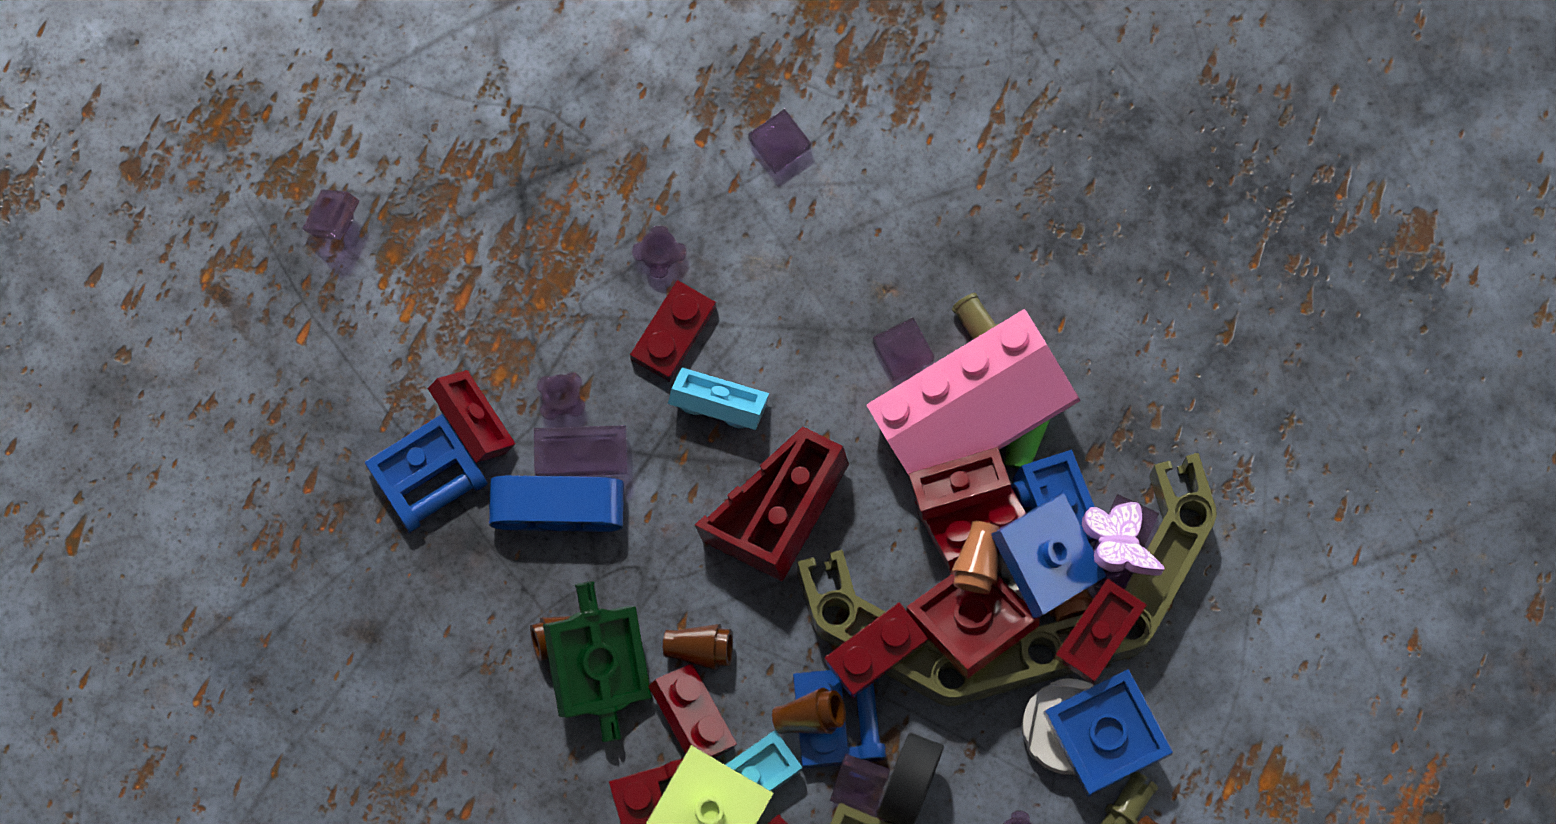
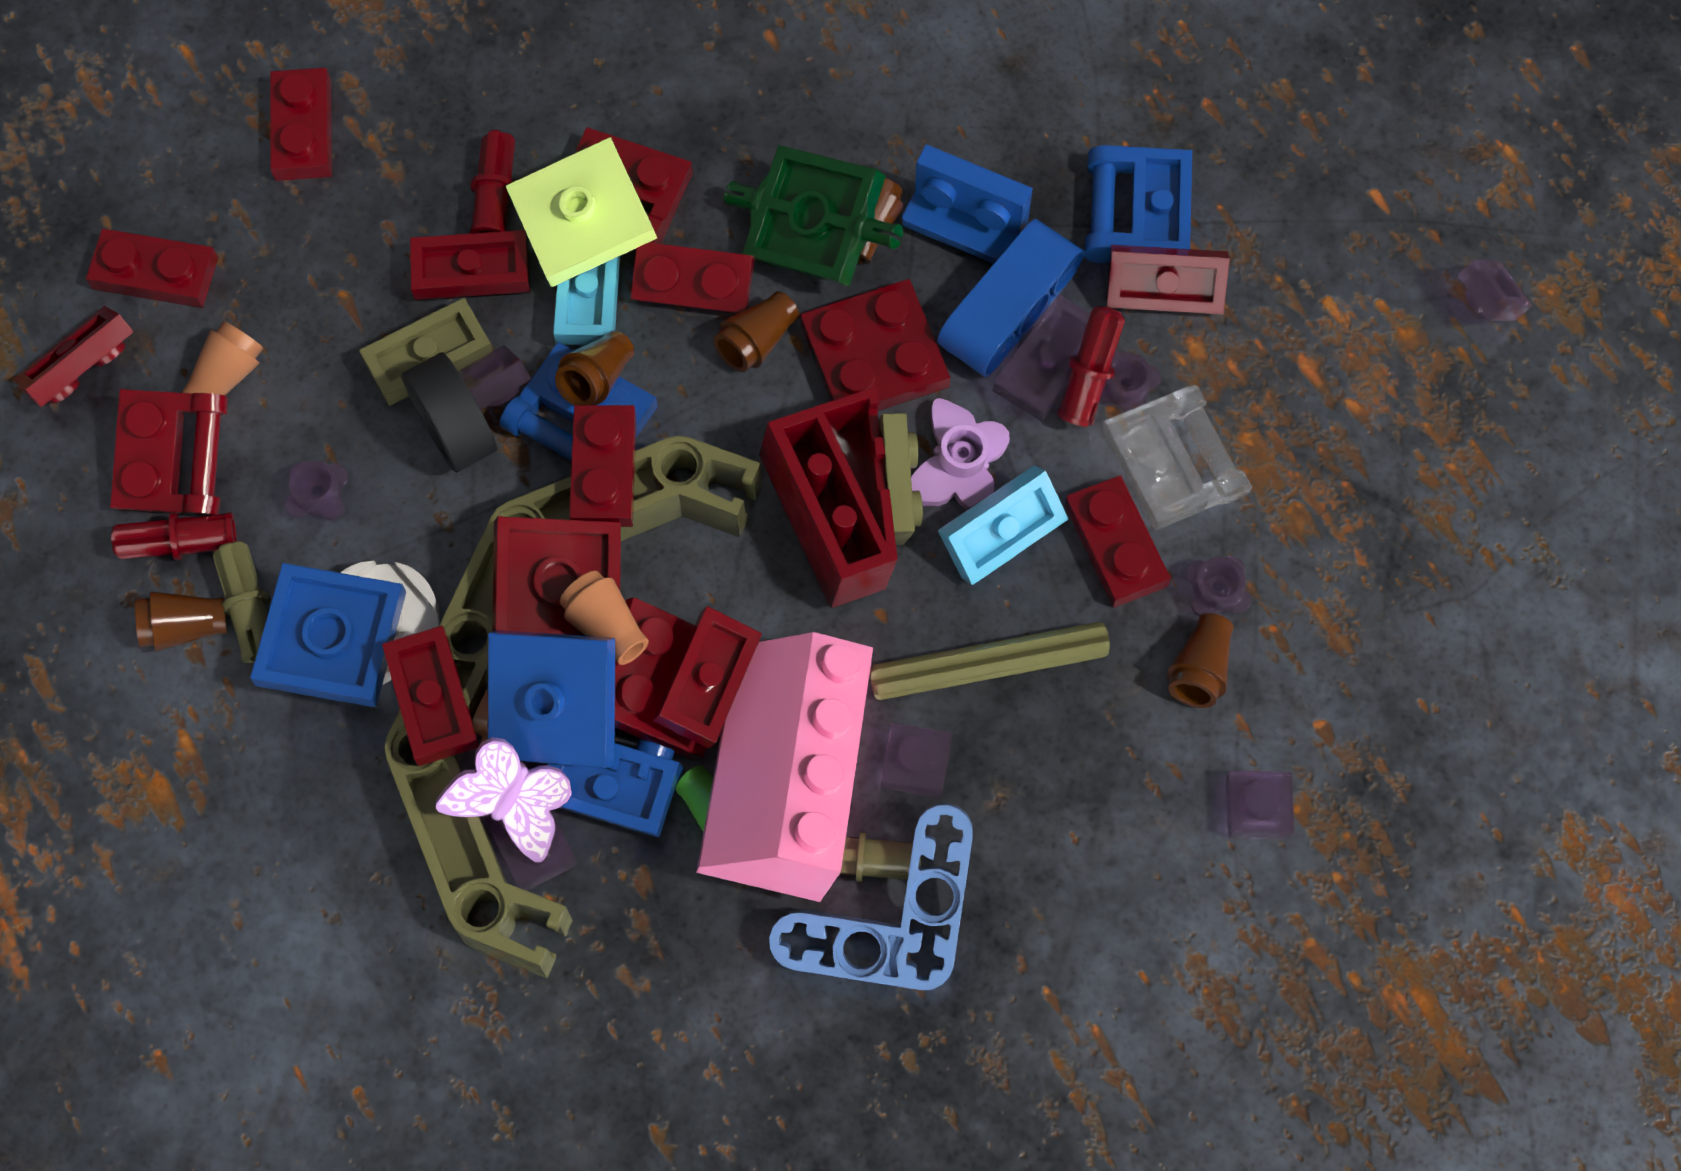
camera: 130 degrees right, 5 degrees down
none -> medium blue beam [769,803,973,990]
none -> dark red plate [800,278,951,411]
none -> olive axle [869,622,1110,700]
none -> olive plate [879,413,923,545]
none -> blue bracket [902,144,1033,264]
none -> lavender animal [911,398,1010,511]
none -> dark red axle [1057,306,1125,427]
none -> clear plate [1103,385,1252,531]
none -> reddish brown cone [1167,613,1234,708]

